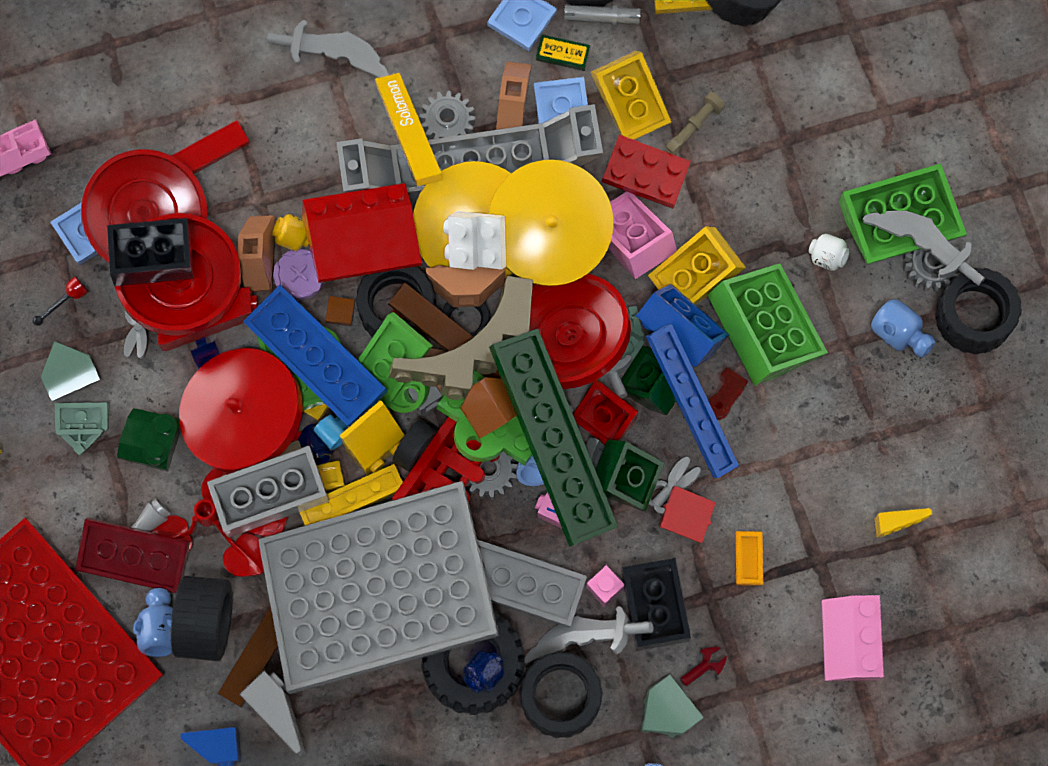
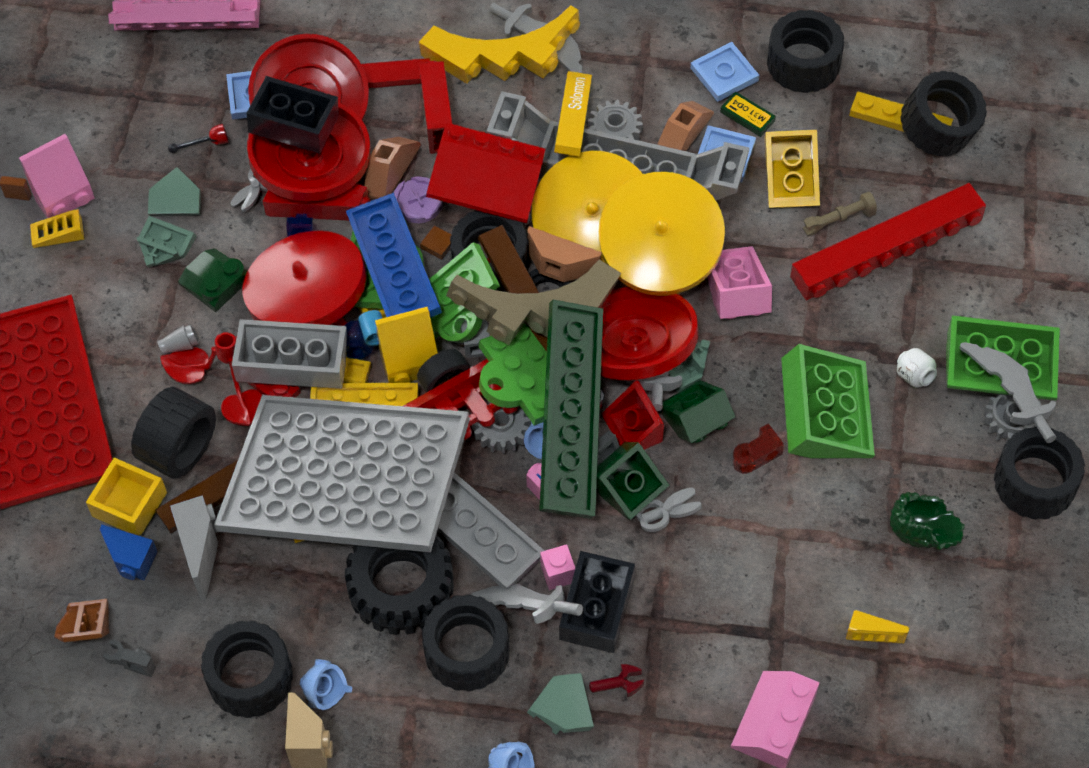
camera: 25 degrees right, 15 degrees down
dark red tile [75,517,190,594] -> none
medium blue piece [133,588,173,657] -> none
yellow head [272,214,309,252] -> none
white plate [444,211,506,270] -> none
dark orange slope [460,377,516,439] -> none
clear blue head [464,651,504,693] -> none
light grey pin [564,5,640,25] -> none
red plate [601,134,691,209] -> none
blue brick [636,284,730,368] -> none
blue plate [646,324,739,478] -> none
yellow slope [648,226,746,305] -> none
red piece [659,486,716,543] -> none
light orange tile [735,531,763,586] -> none
medium blue piece [871,299,936,358] -> none
none -> yellow piece [86,458,167,536]
none -> yellow arch [419,5,580,84]
none -> red slope [419,61,452,154]
none -> red brick [790,182,986,301]
none -> dark green piece [890,492,965,550]

